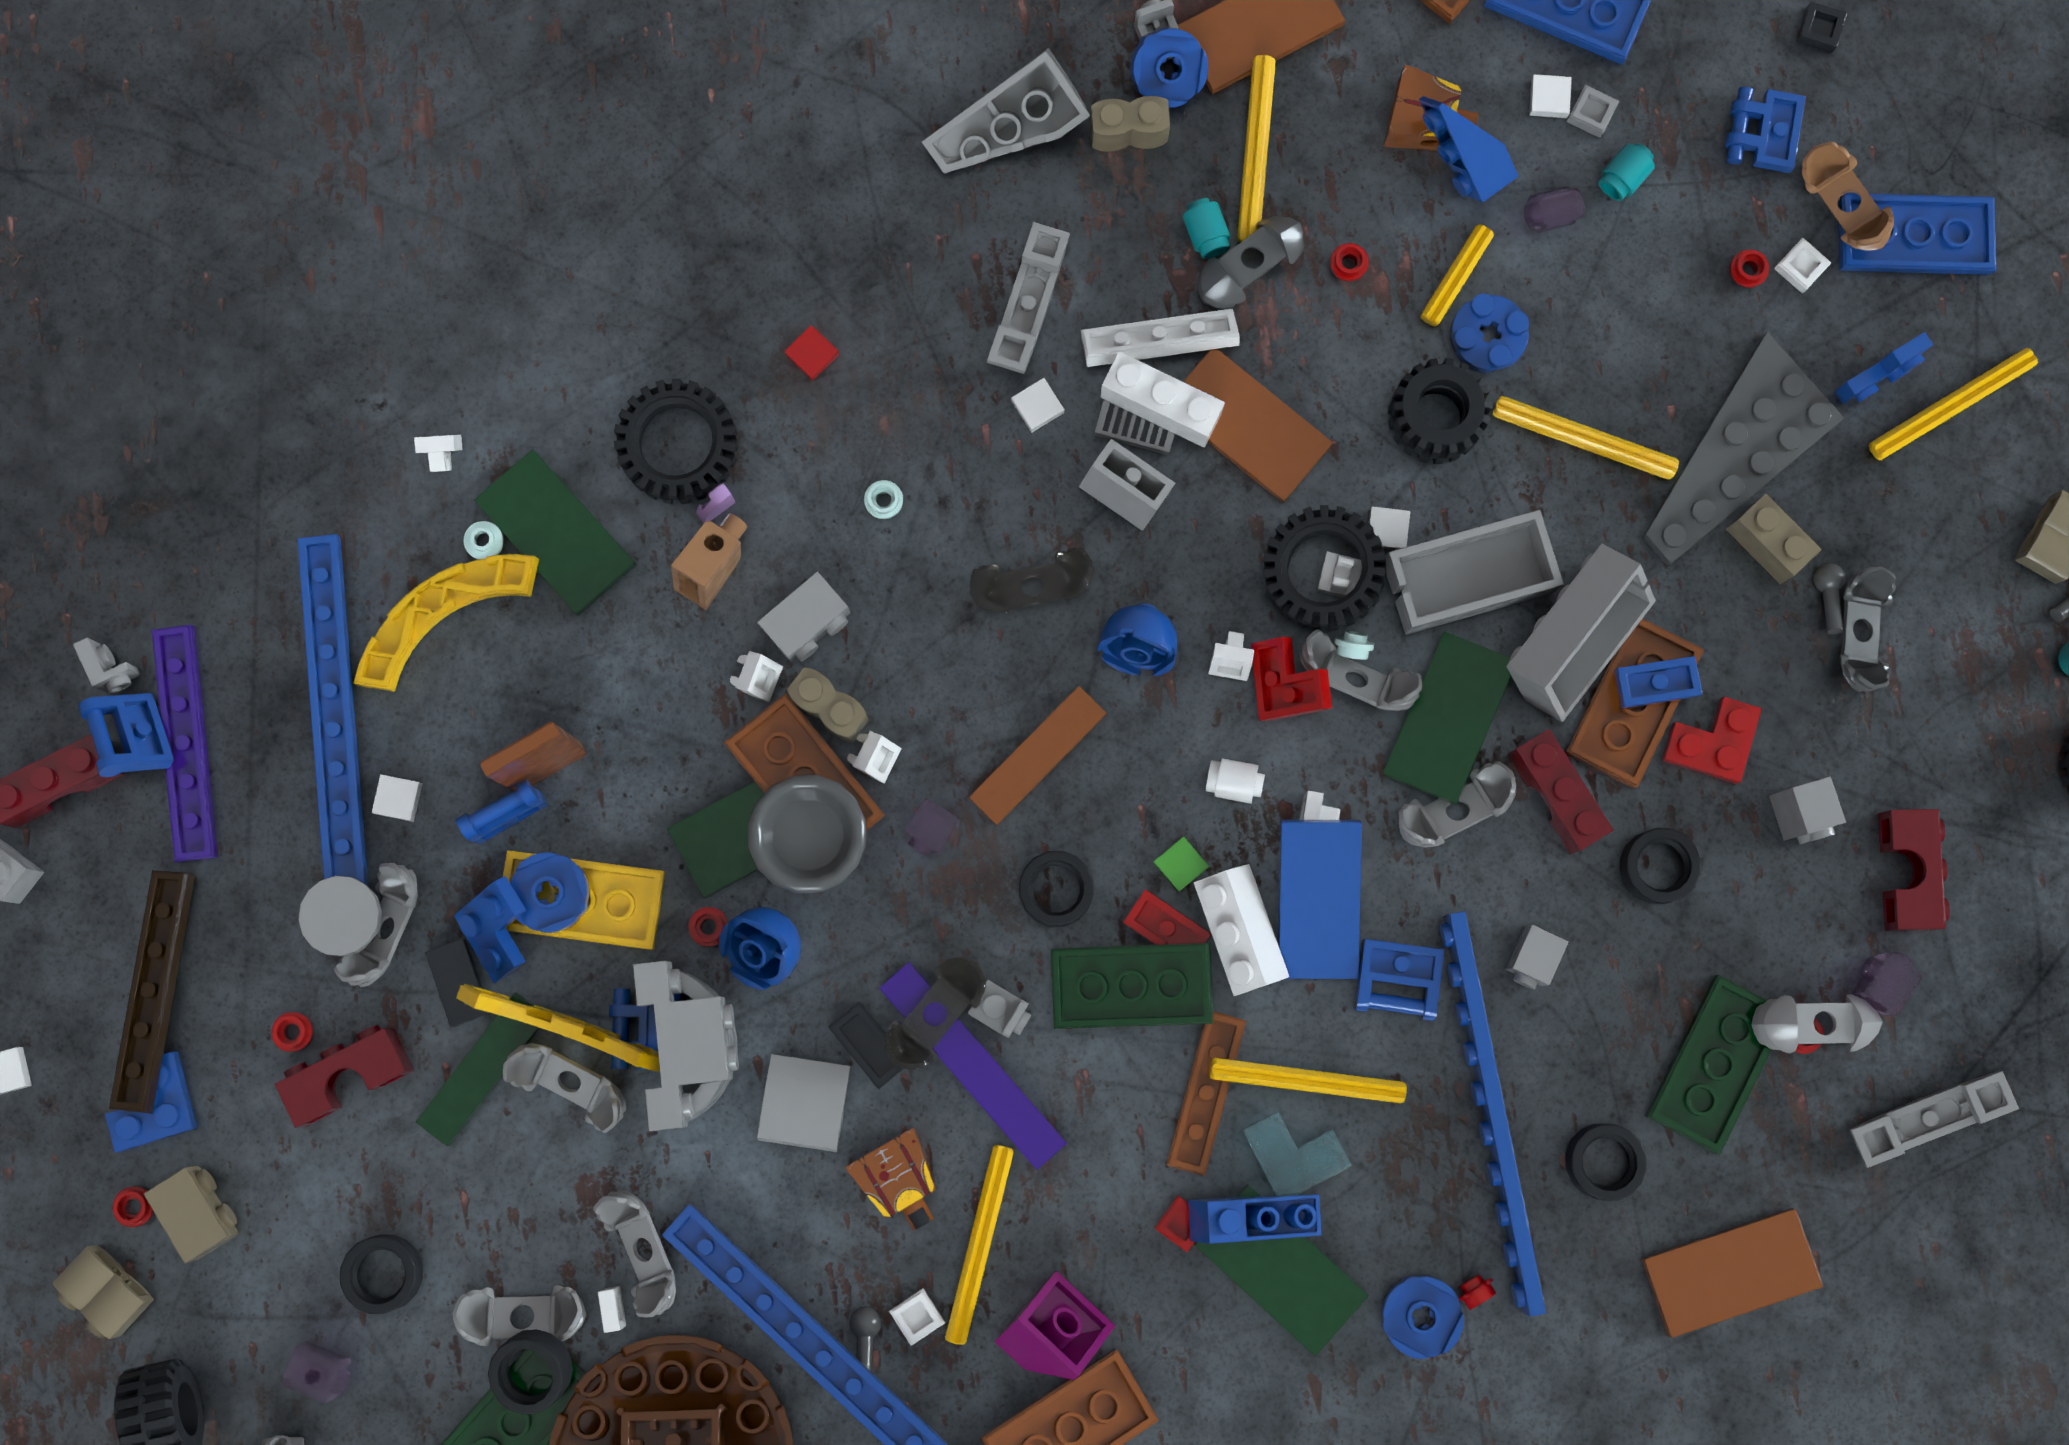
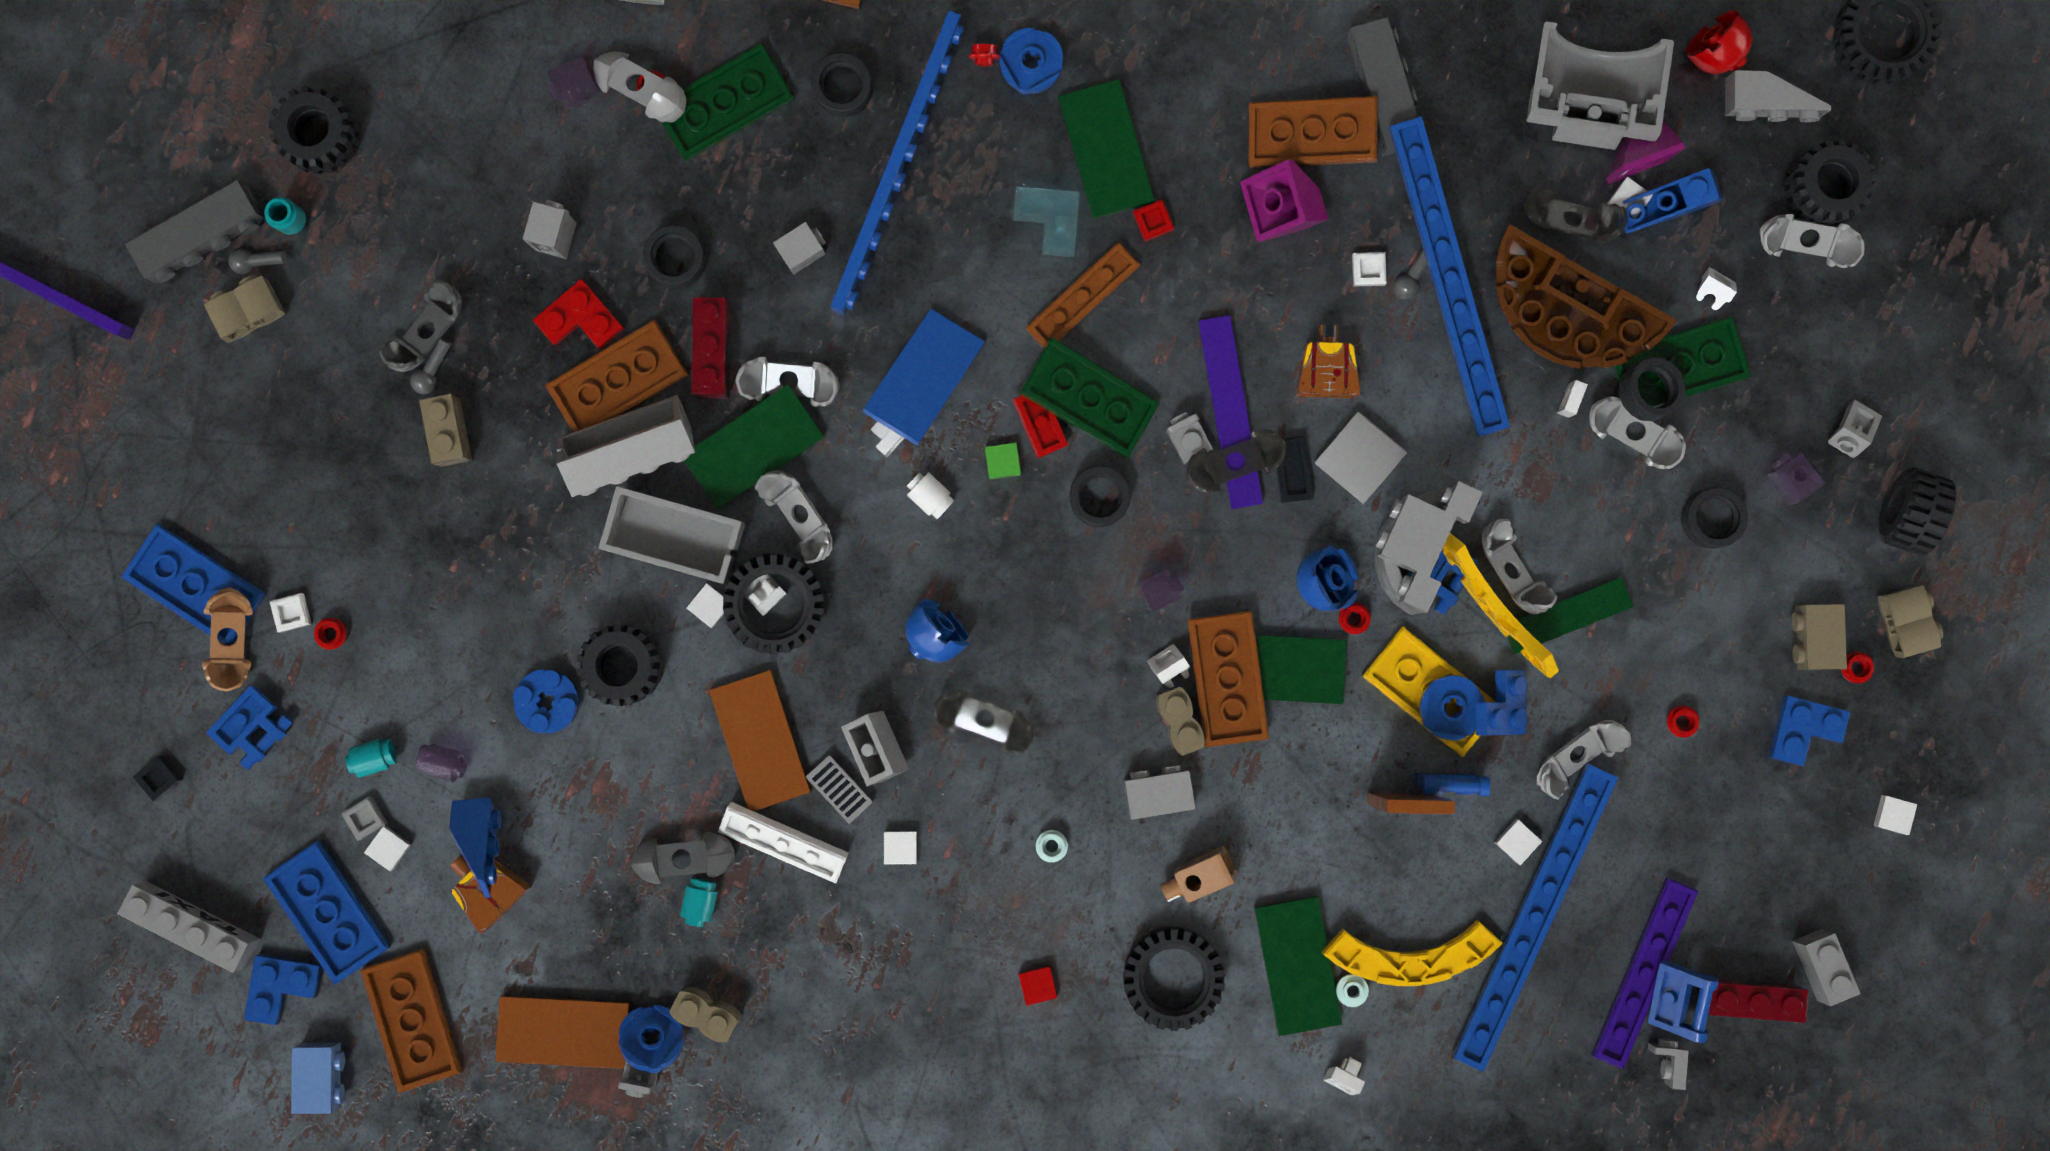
camera: 150 degrees left, 5 degrees up
dark brown tile [109,870,195,1114] -> none
dark red arch [274,1025,414,1128] -> none
light grey tile [298,876,382,956] -> none
black tile [425,938,491,1028] -> none
light grey piece [593,1189,676,1318] -> none
lavender tile [696,483,736,524] -> none
white tile [730,651,783,702] -> none
dark grey piece [747,775,867,894] -> none
light grey wedge [922,48,1091,174] -> none
yellow axle [945,1145,1014,1345] -> none
dark orange tile [969,686,1107,826] -> none
light grey slope [987,222,1070,374] -> none
white brick [1100,351,1225,448] -> none
blue slope [1188,1194,1322,1244] -> none
white brick [1194,864,1289,996] -> none
white tile [1208,631,1254,681] -> none
yellow axle [1210,1058,1407,1103] -> none
yellow axle [1237,55,1276,242] -> none
red plate [1251,637,1332,721] -> none
red plate [1330,243,1369,282] -> none
light aqua plate [1335,631,1374,660] -> none
blue plate [1354,939,1444,1021] -> none
yellow axle [1421,224,1494,327] -> none
yellow axle [1492,396,1679,480] -> none
blue plate [1614,656,1703,709] -> none
dark grey wing [1642,331,1844,566] -> none
blue plate [1834,332,1933,404] -> none
yellow axle [1869,348,2038,460] -> none
dark red arch [1878,809,1950,931] -> none

